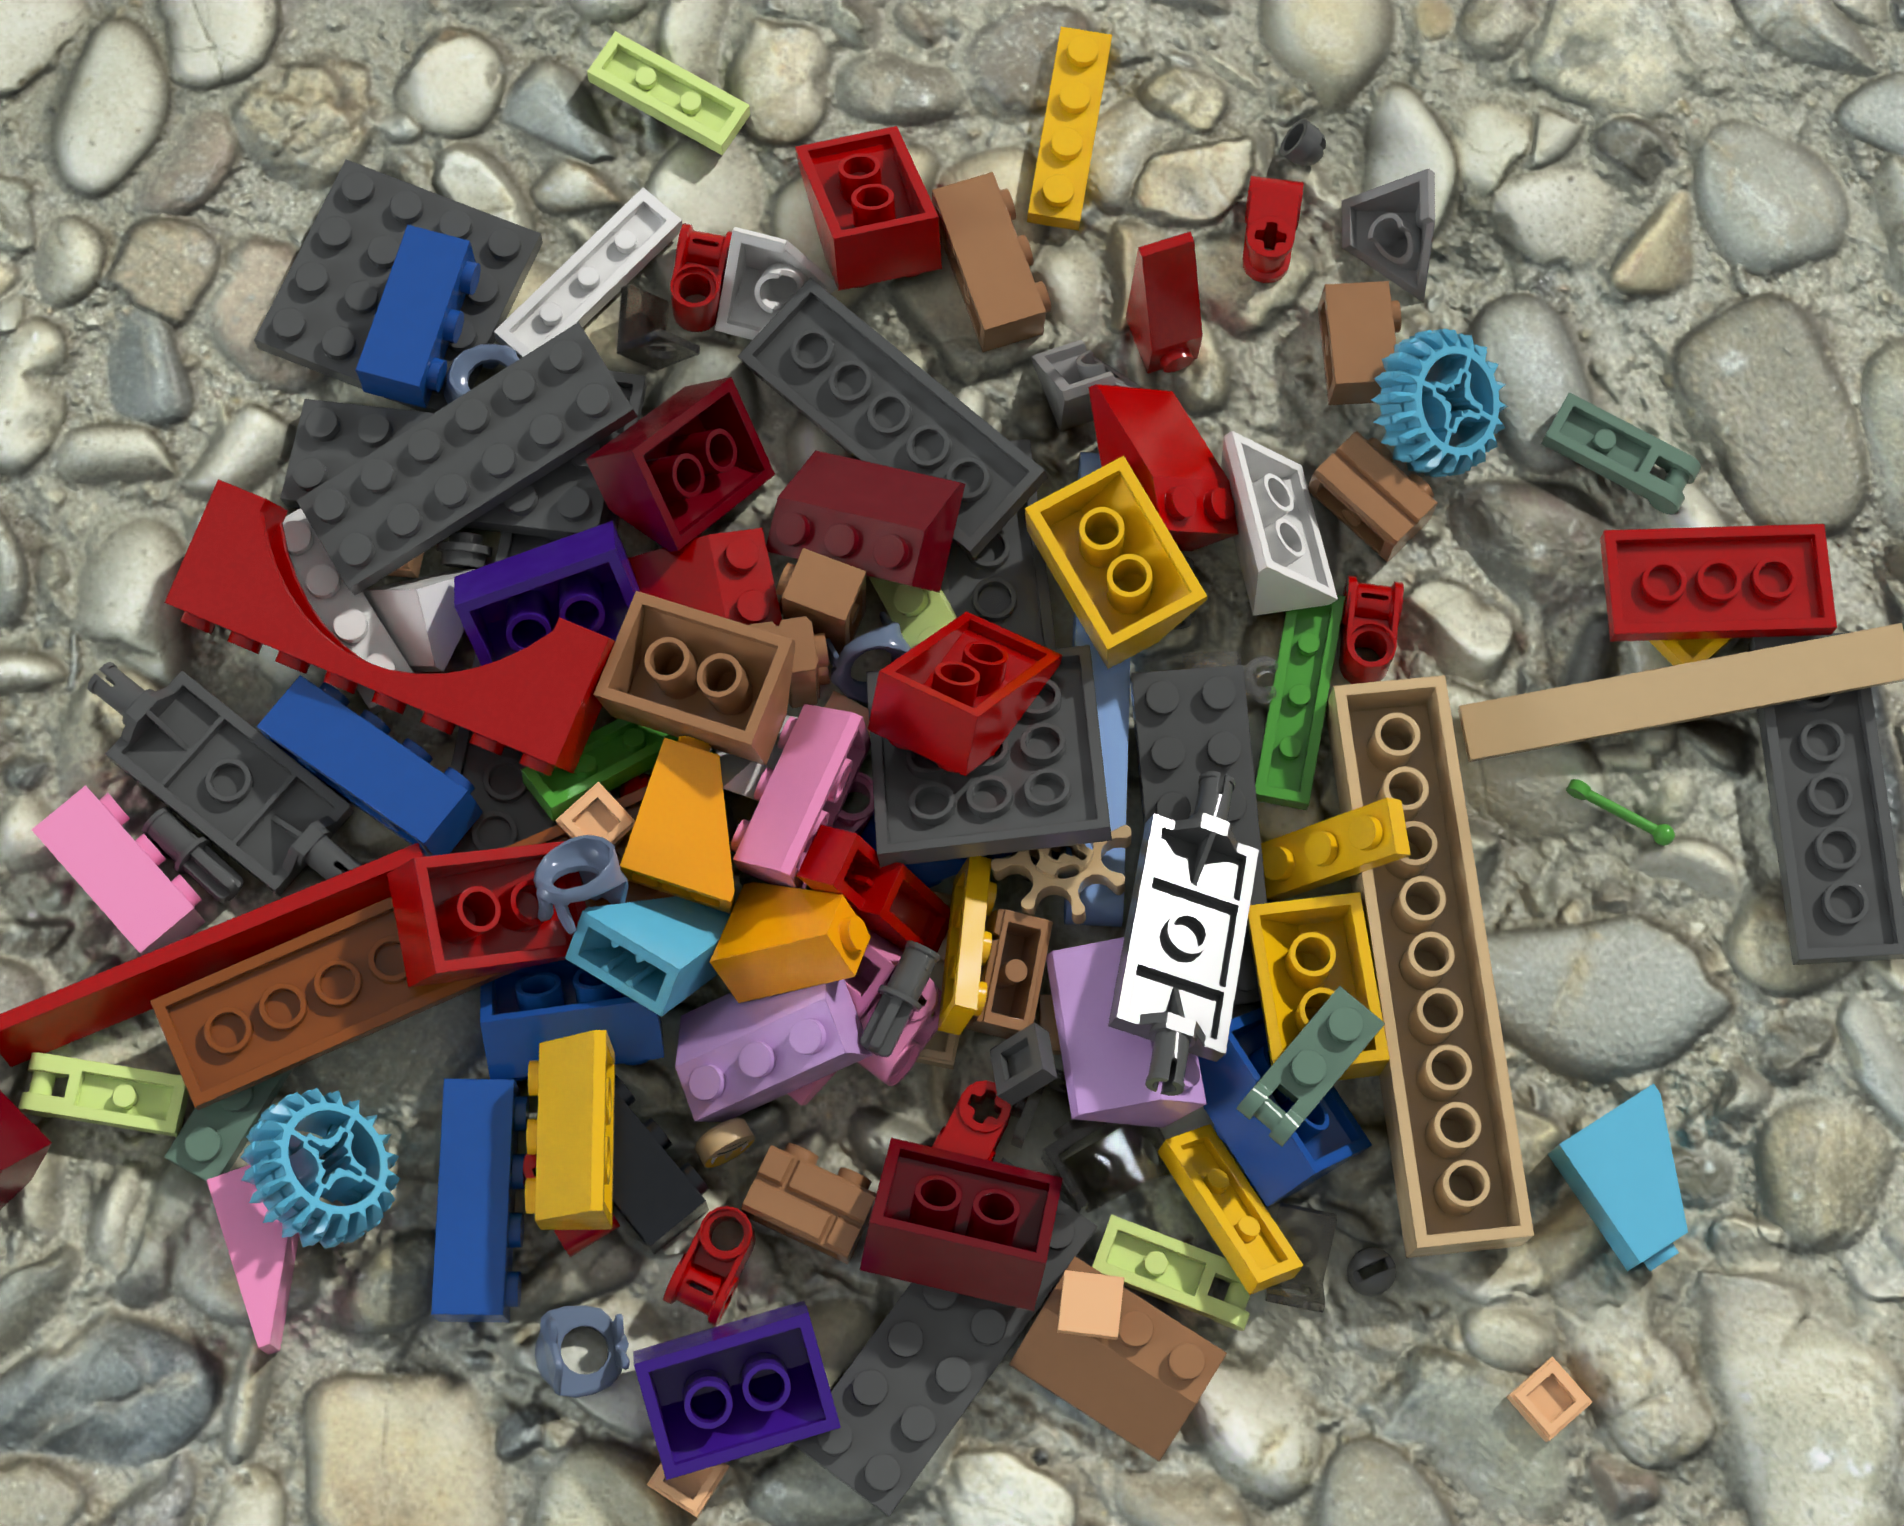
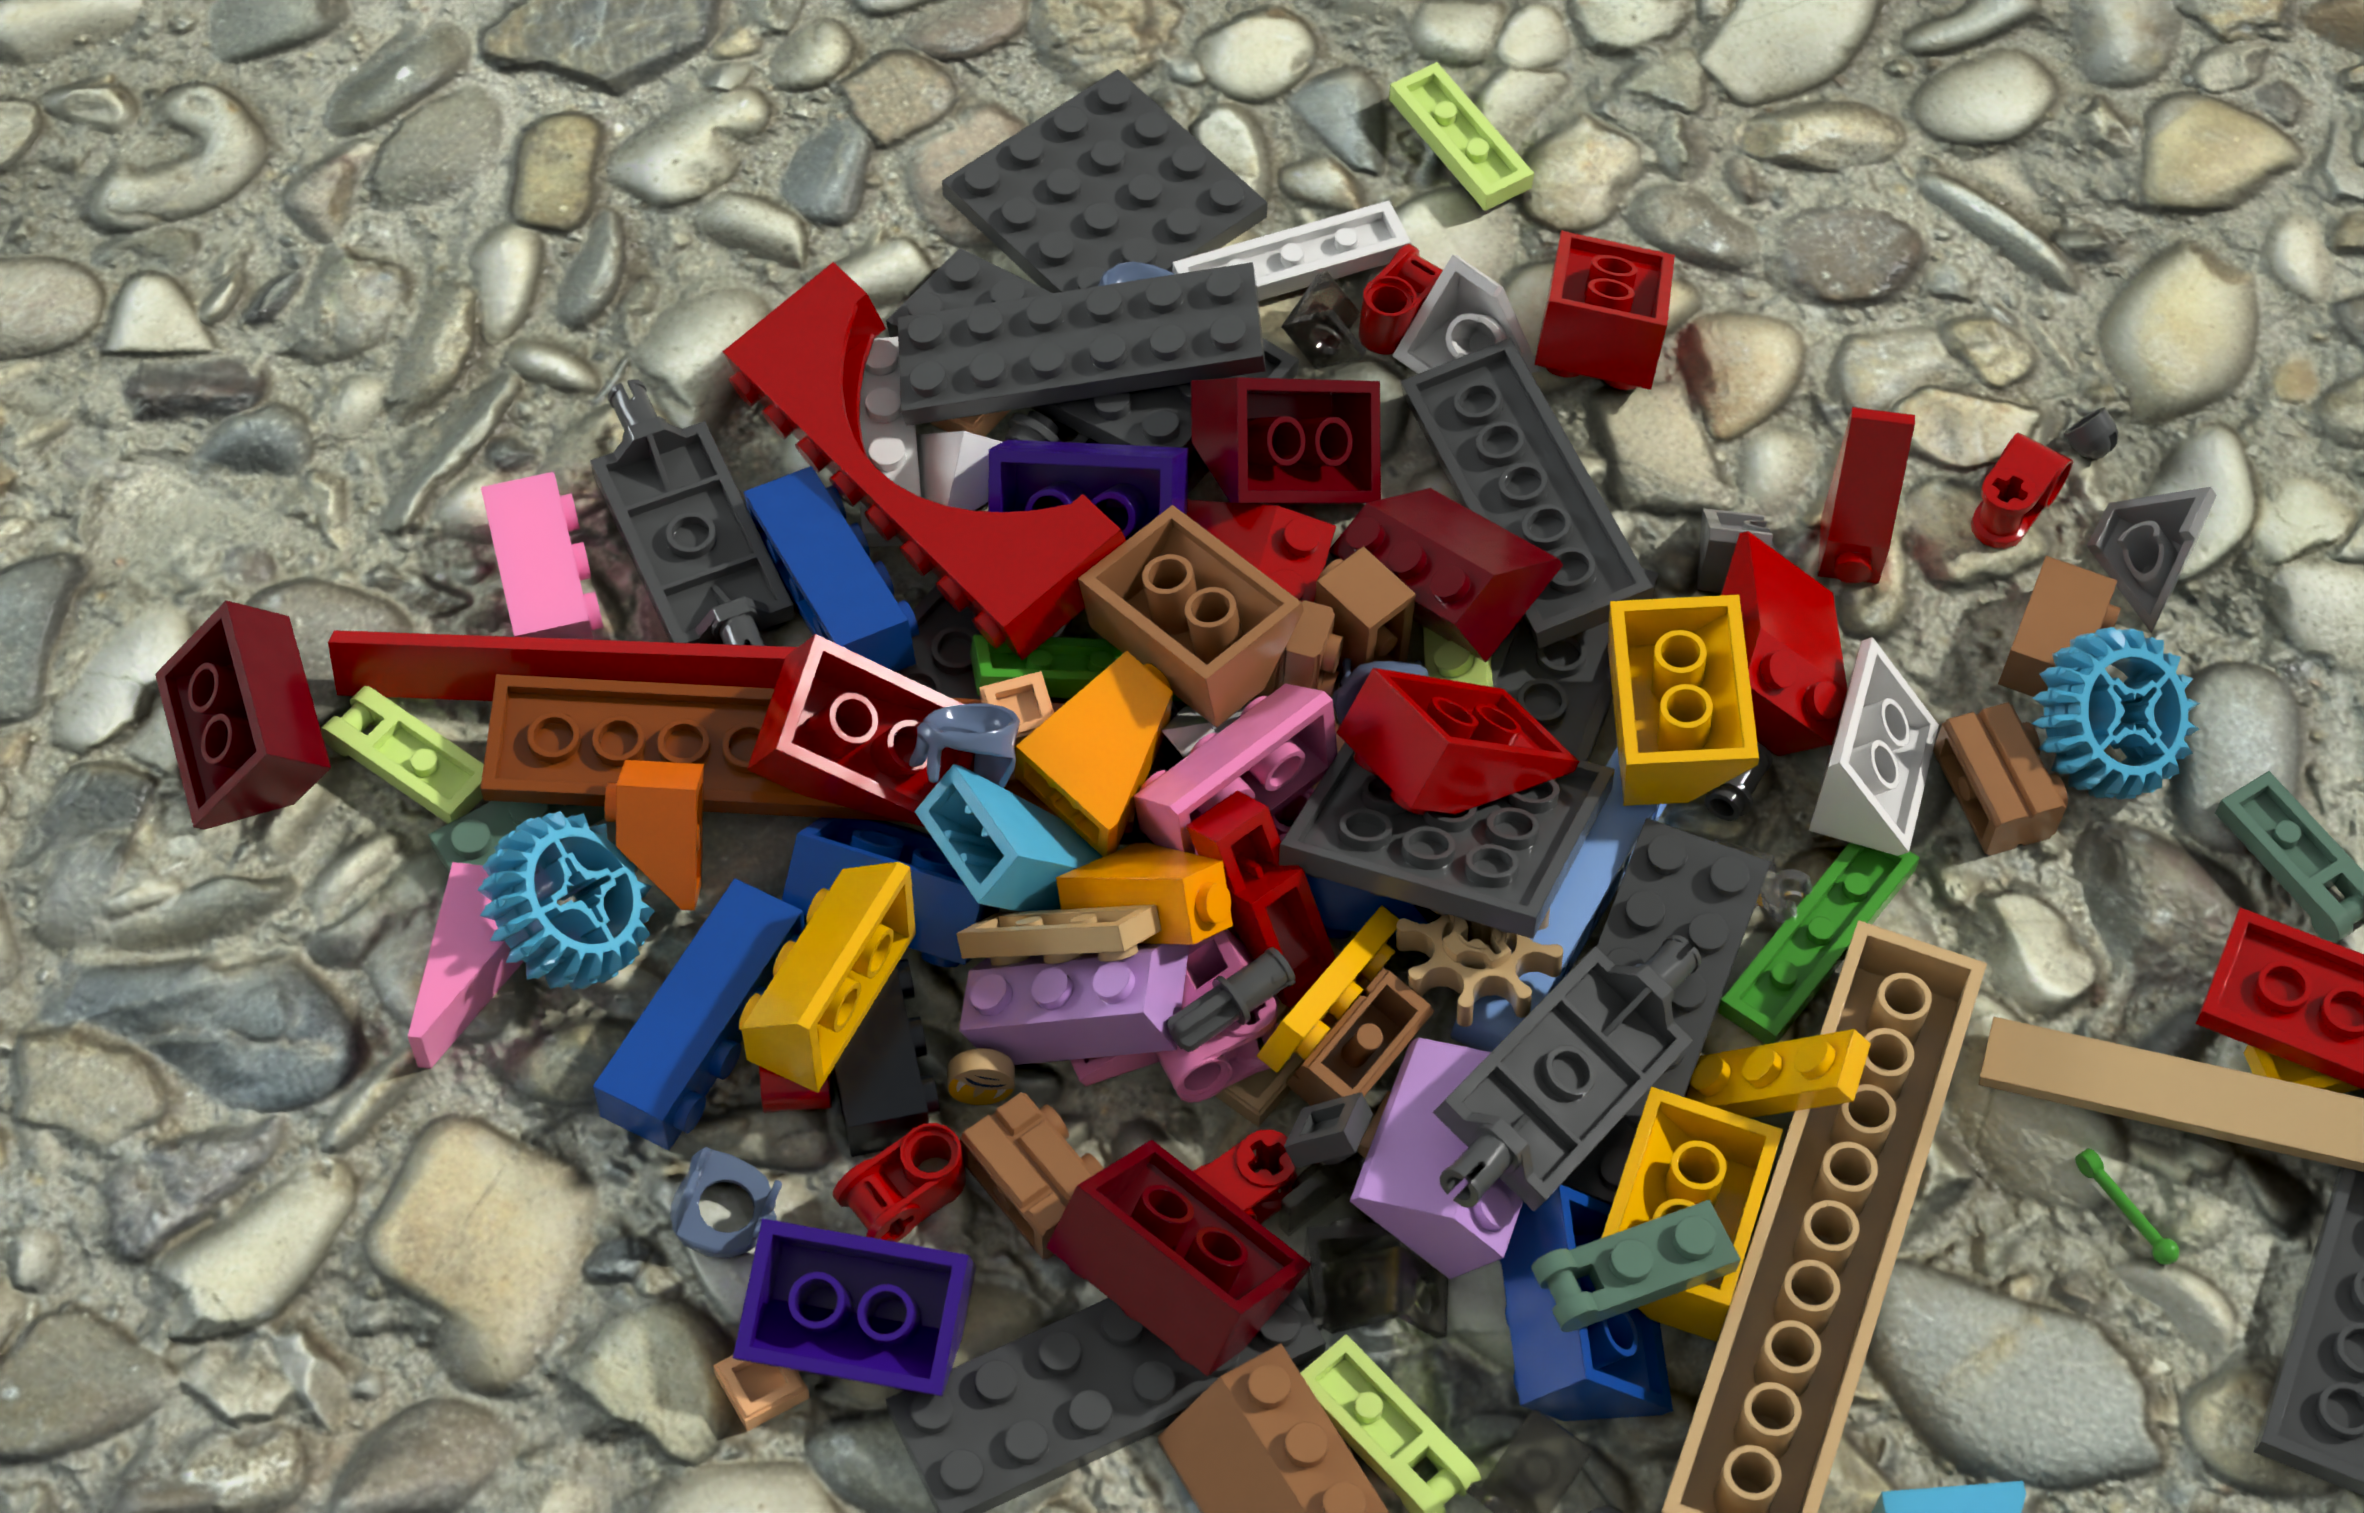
camera: 30 degrees right, 15 degrees down
dark grey axle [142,807,244,903] -> none
blue brick [356,224,481,408] -> none
medium nougat brick [932,172,1051,352] -> none
yellow plate [1027,26,1112,231] -> none
light nougat tile [1057,1270,1124,1340] -> none
yellow plate [1157,1124,1304,1295] -> none
red piece [1339,576,1404,684] -> none
none -> orange slope [604,760,704,911]
none -> tan plate [956,904,1162,966]

